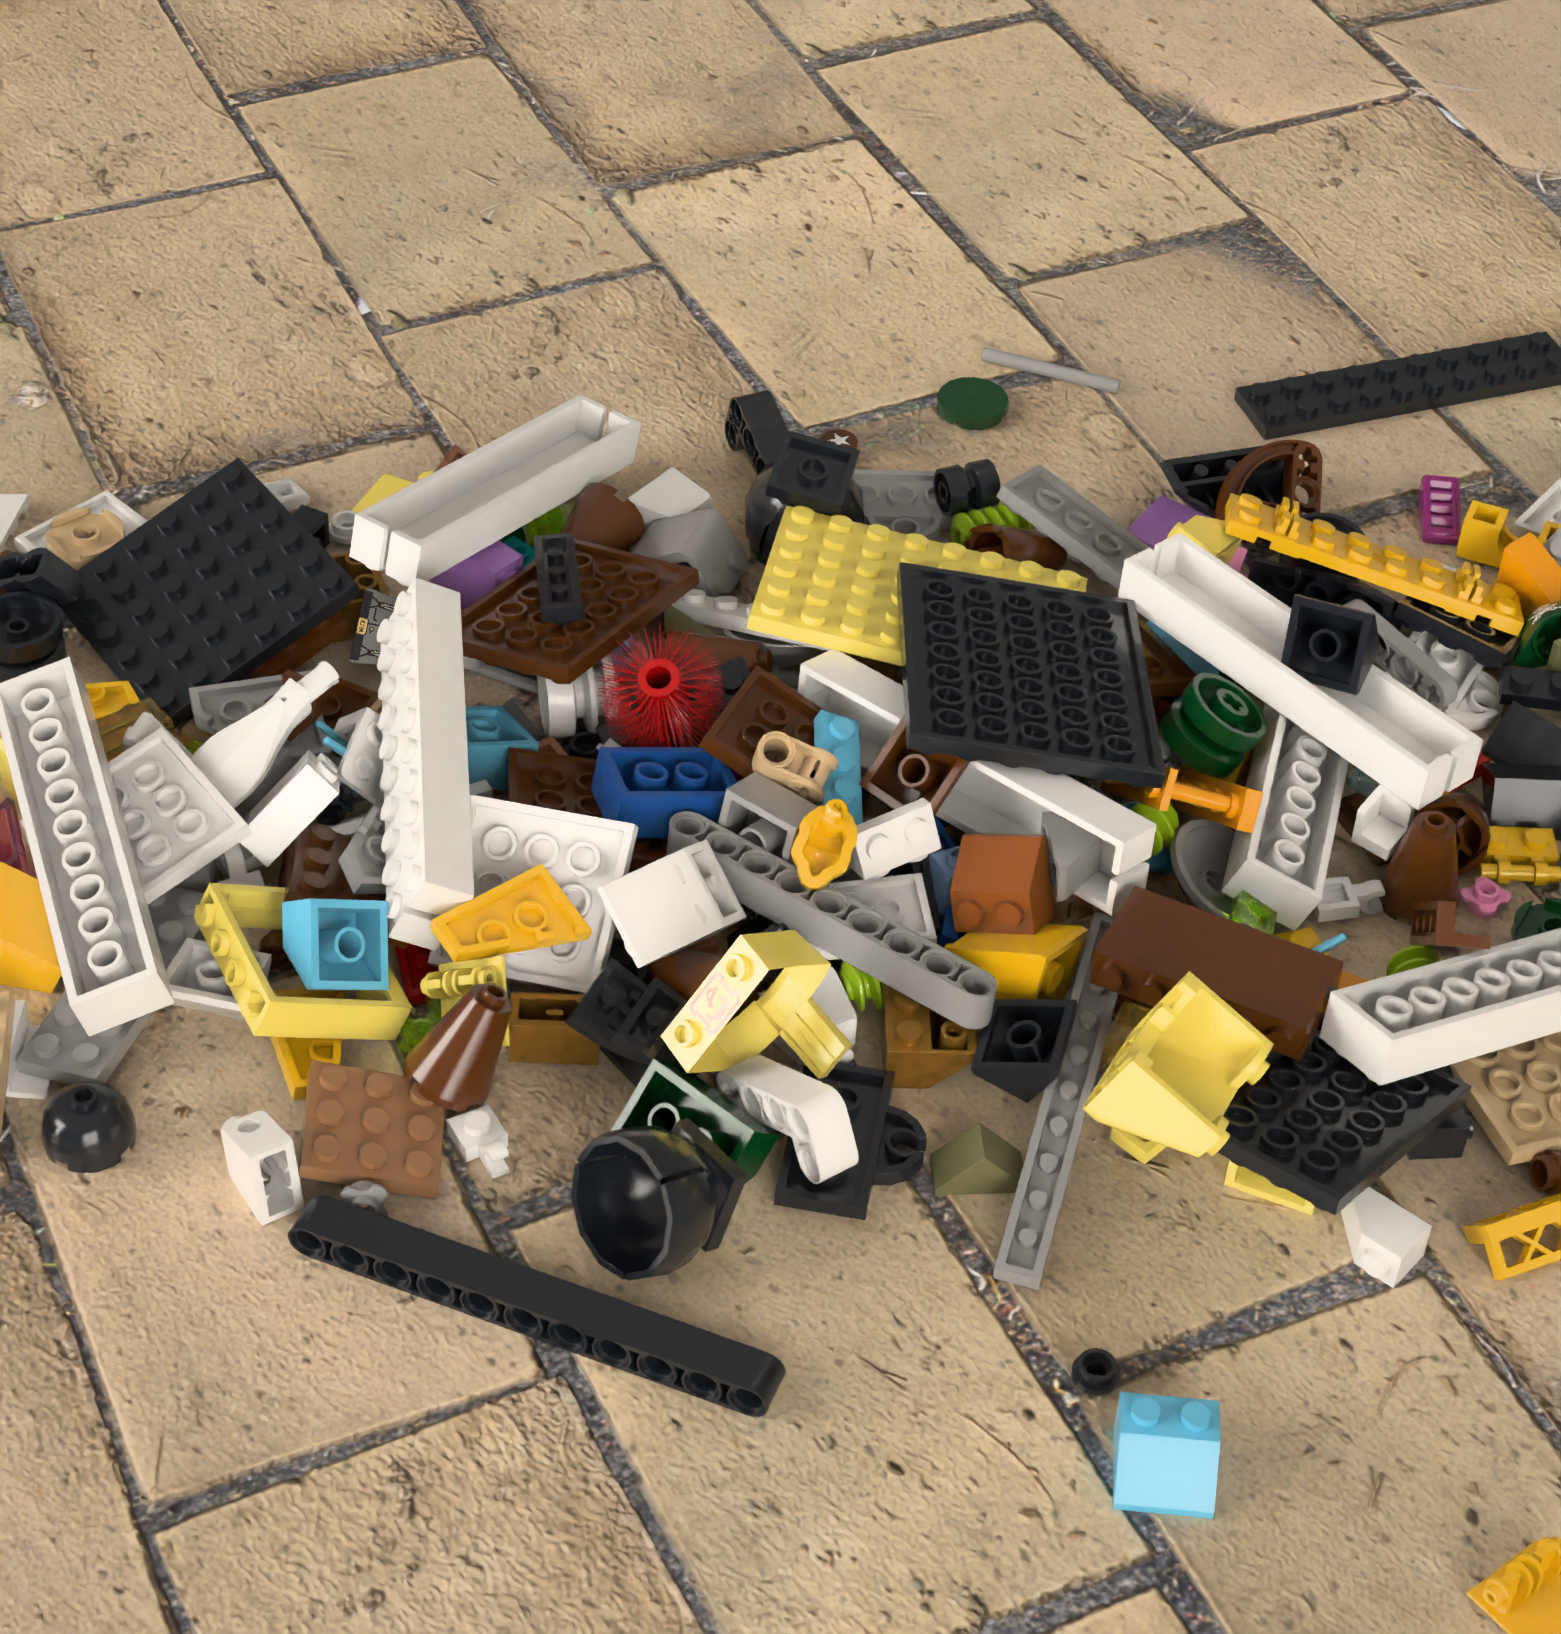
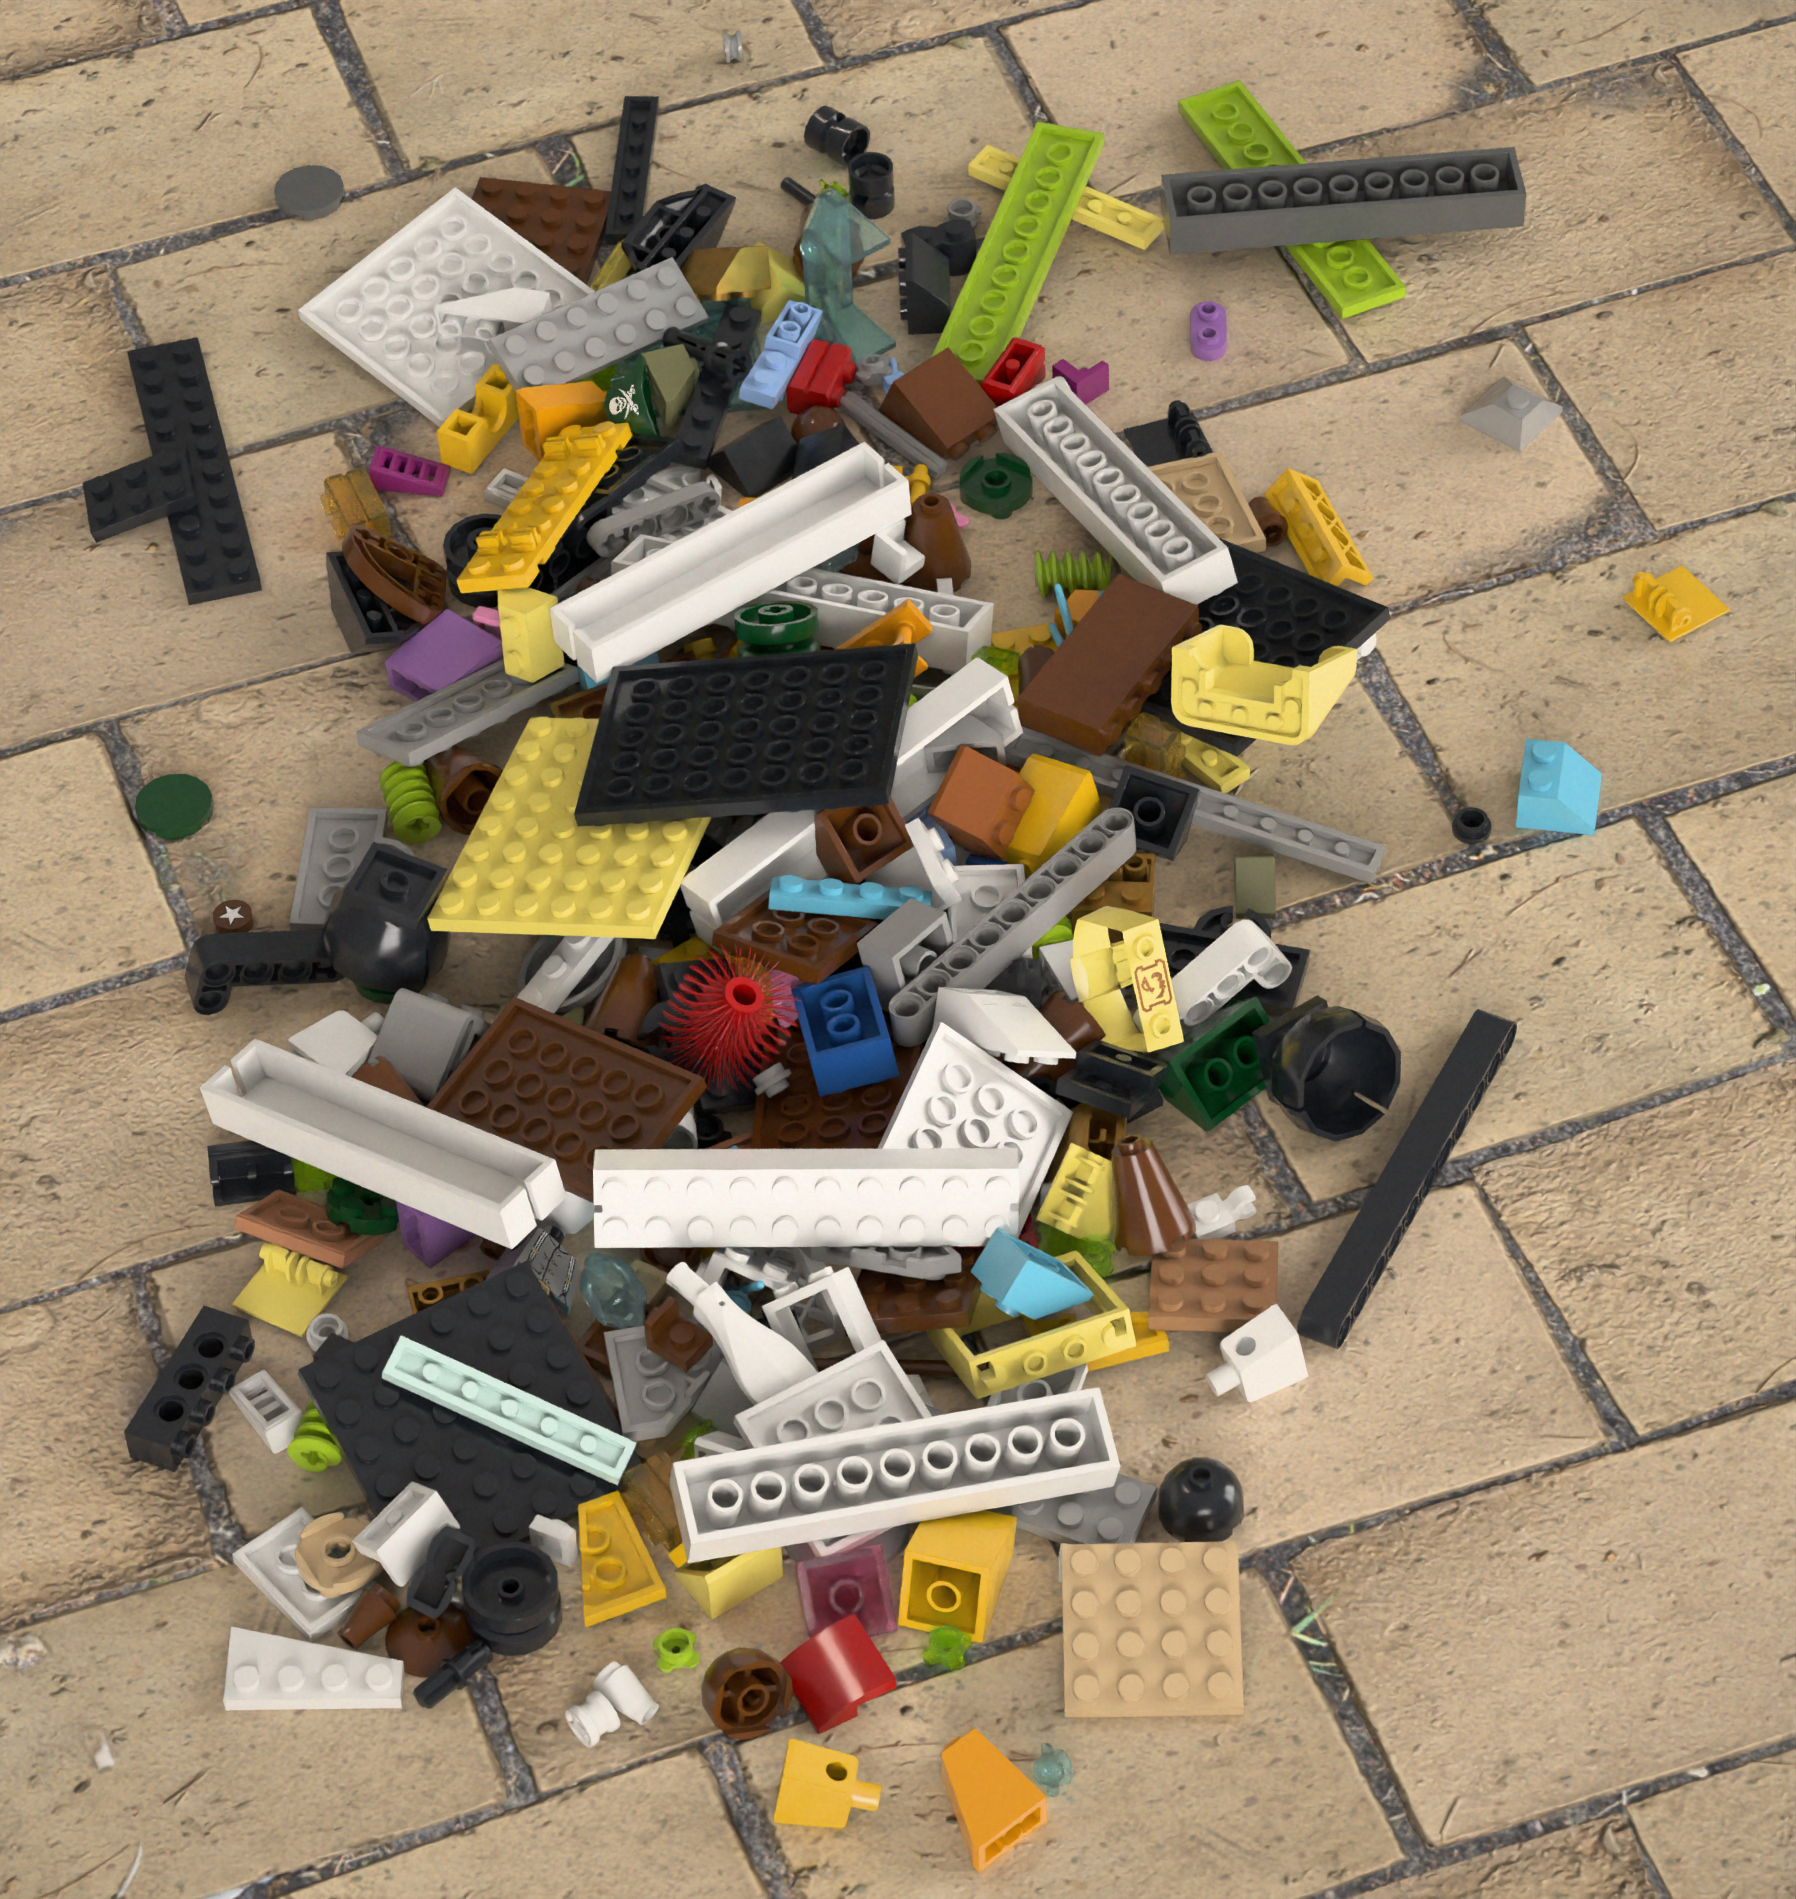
camera: 80 degrees left, 5 degrees up
light grey plate [340,1180,388,1217] -> none
yellow wing [430,863,592,963] -> none
black plate [534,533,583,625] -> none
tan piece [752,731,839,803] -> none
yellow arm [791,799,858,891] -> none
black wheel [933,459,1001,517] -> none
light grey bar [982,347,1121,394] -> none
black slope [1281,594,1380,695] -> none
reddish brown fence [1410,901,1490,949] -> none
none -> black plate [83,444,198,543]
none -> black brick [124,1306,255,1472]
none -> clear yellow brick [320,467,392,540]
none -> white panel [352,1481,460,1586]
none -> light aqua plate [382,1336,637,1485]
none -> white plate [529,1514,579,1567]
none -> clear light blue arm [580,1252,647,1330]

